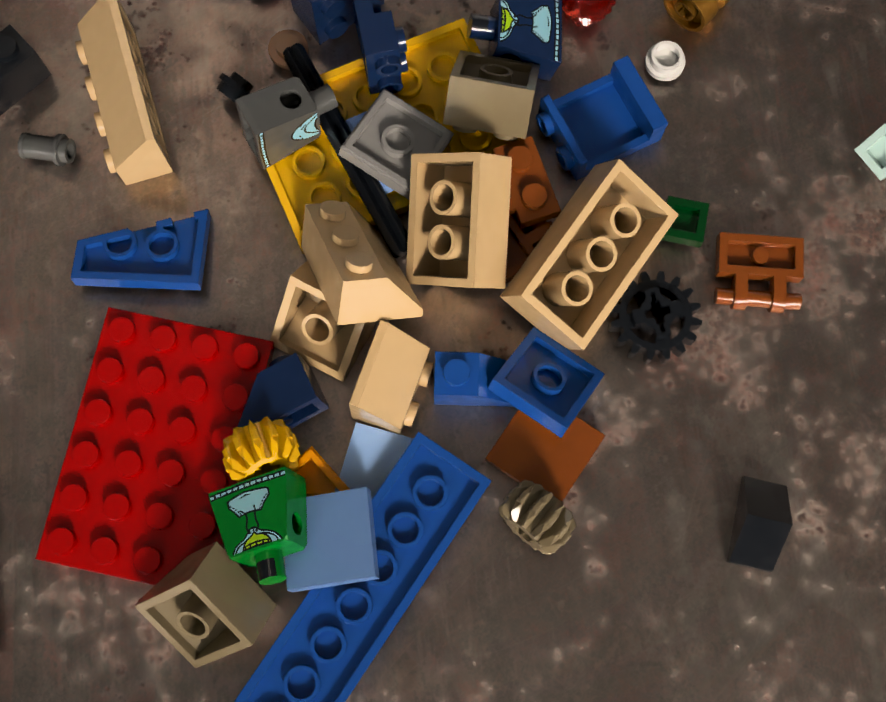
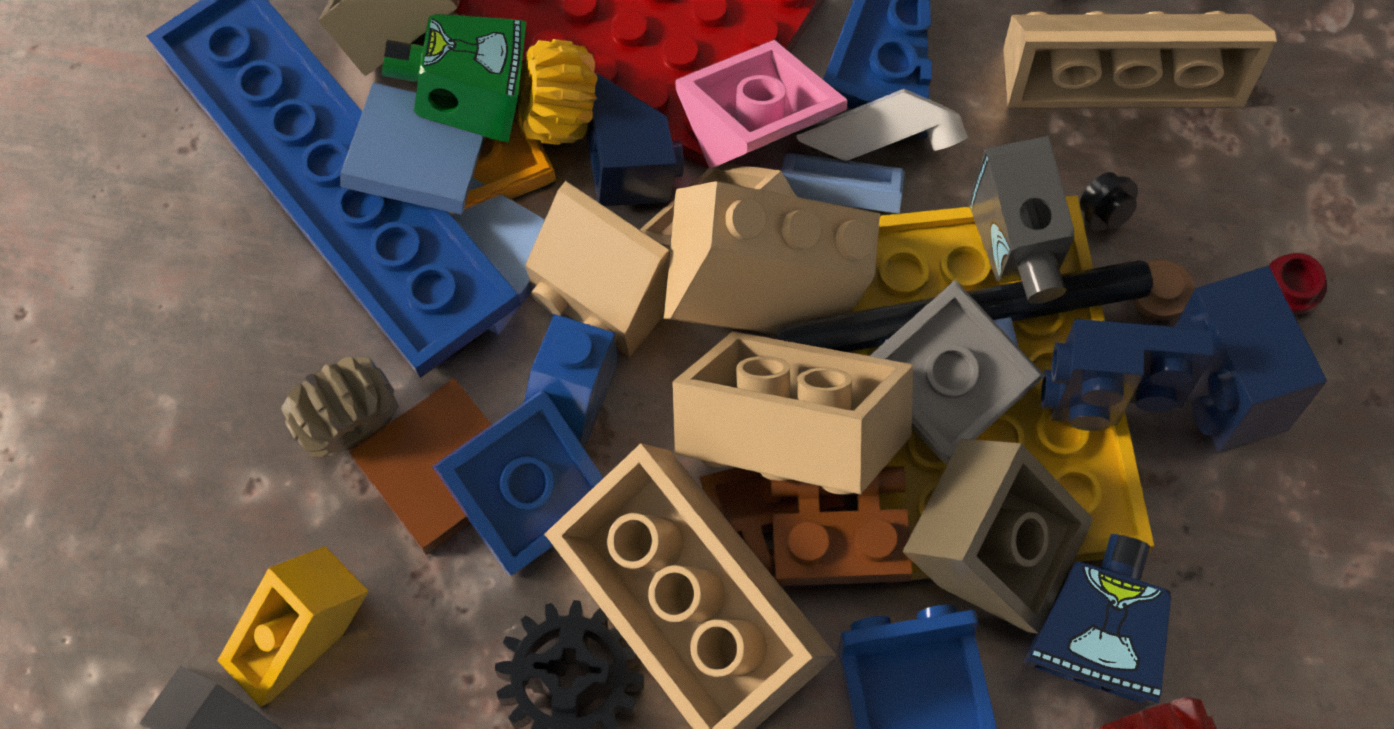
camera: 110 degrees right, 10 degrees down
none -> yellow slope [217,546,369,707]
none -> bright pink slope [676,40,848,169]
none -> light blue tile [781,153,905,214]
none -> white piece [796,89,968,161]

